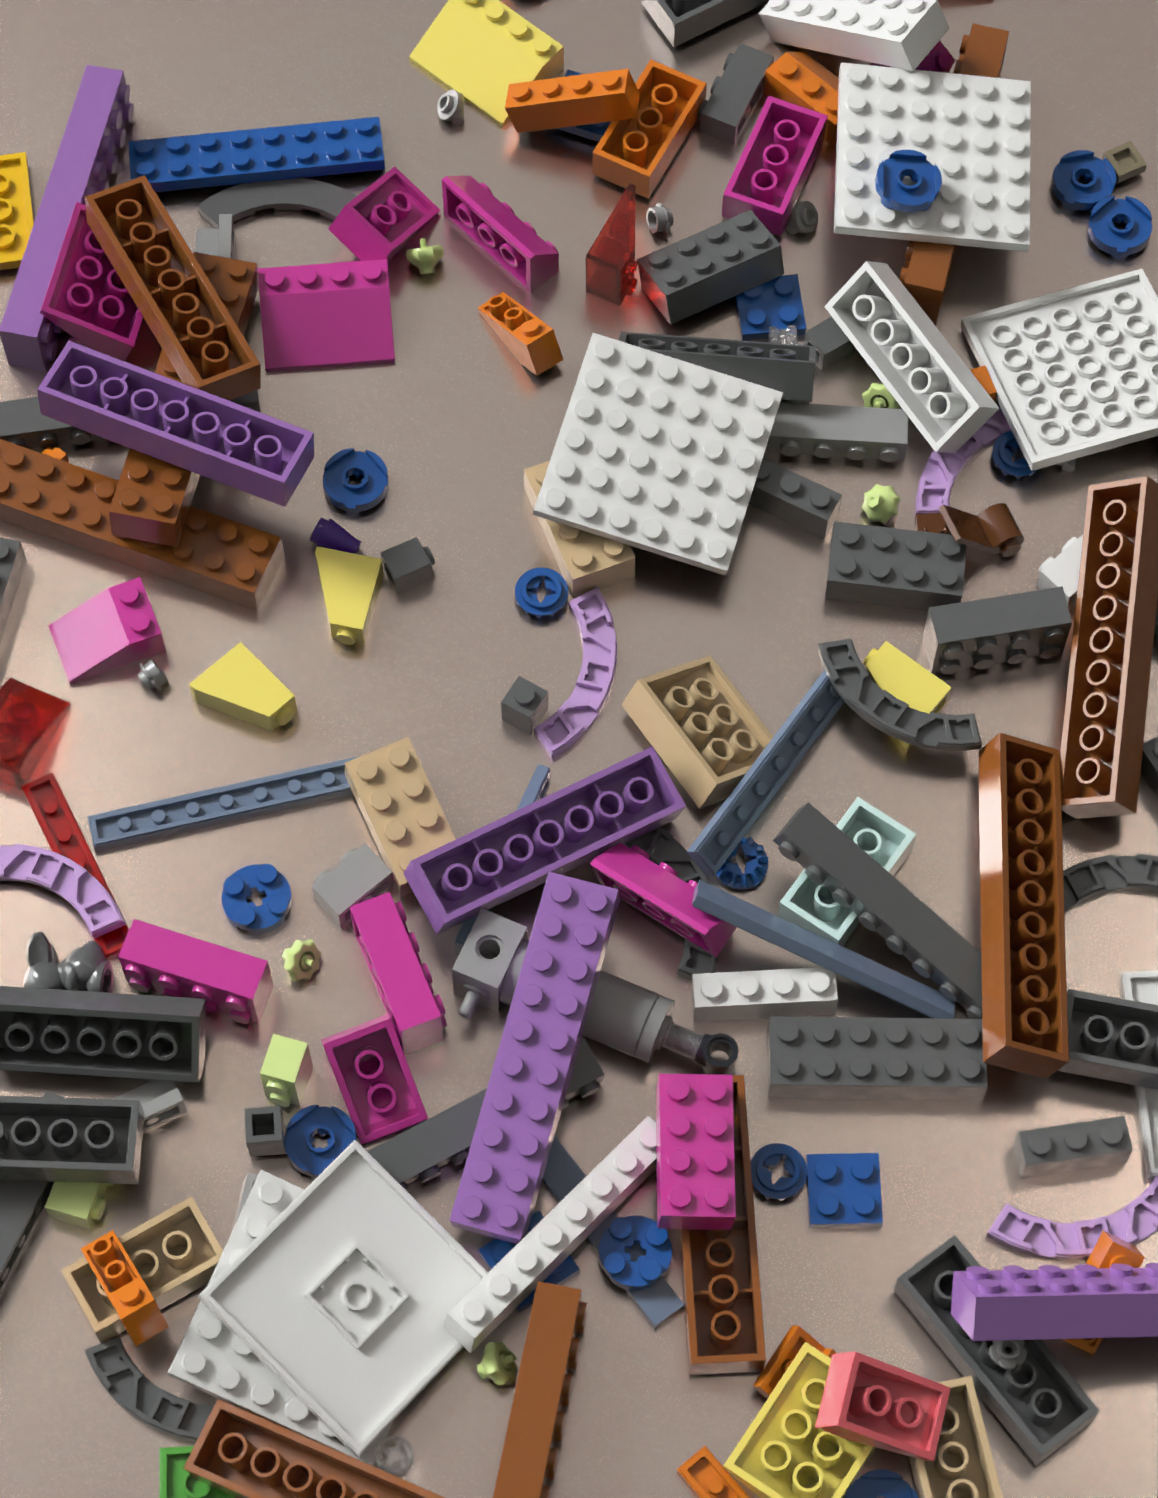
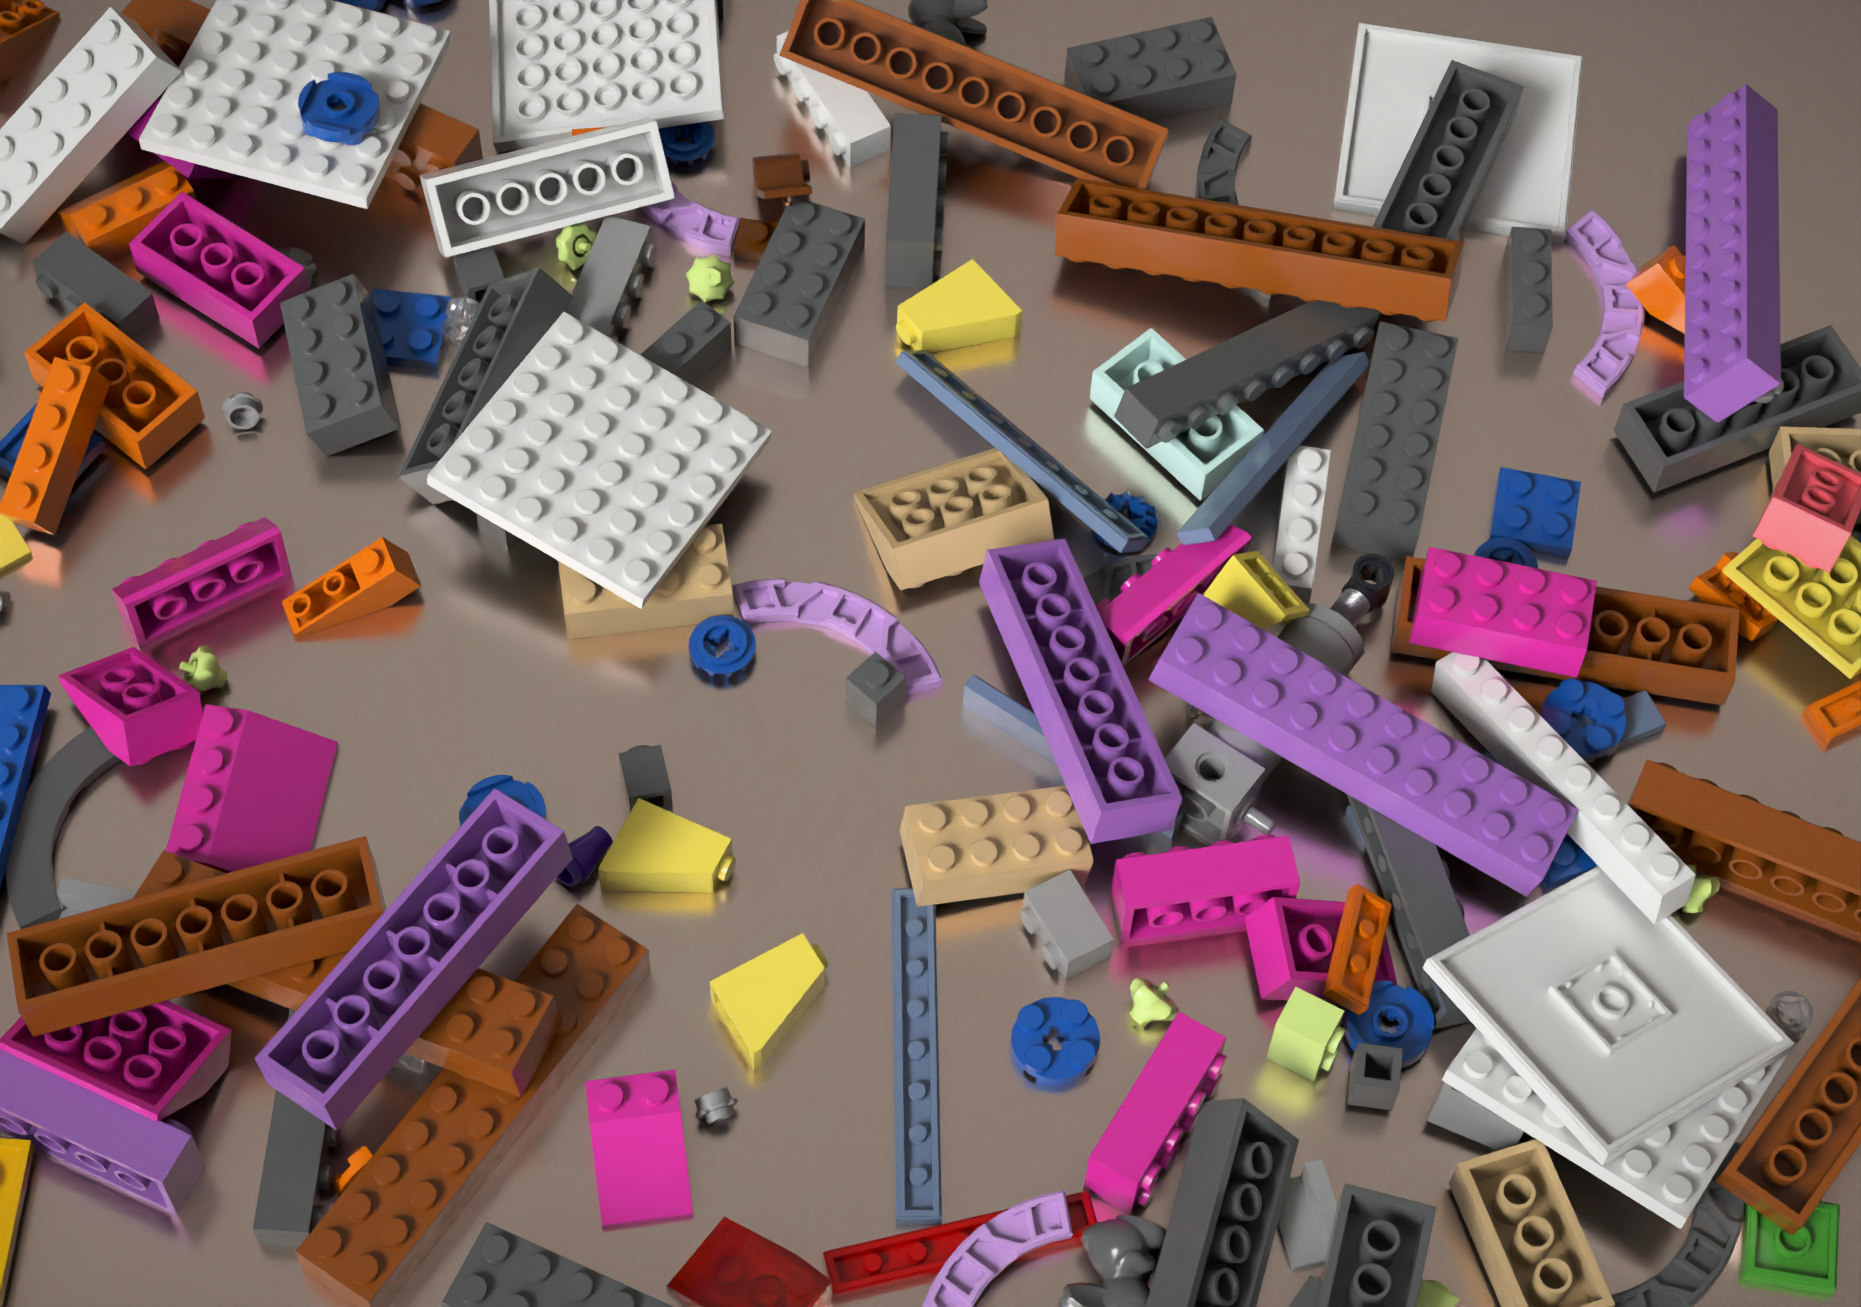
camera: 80 degrees left, 5 degrees down
orange slope [80,1230,169,1346] -> none
clear red slope [586,183,638,306] -> none
dark grey tile [817,638,982,751] -> none
none -> light yellow slope [1203,550,1310,633]
none -> orange tile [1323,883,1392,1015]

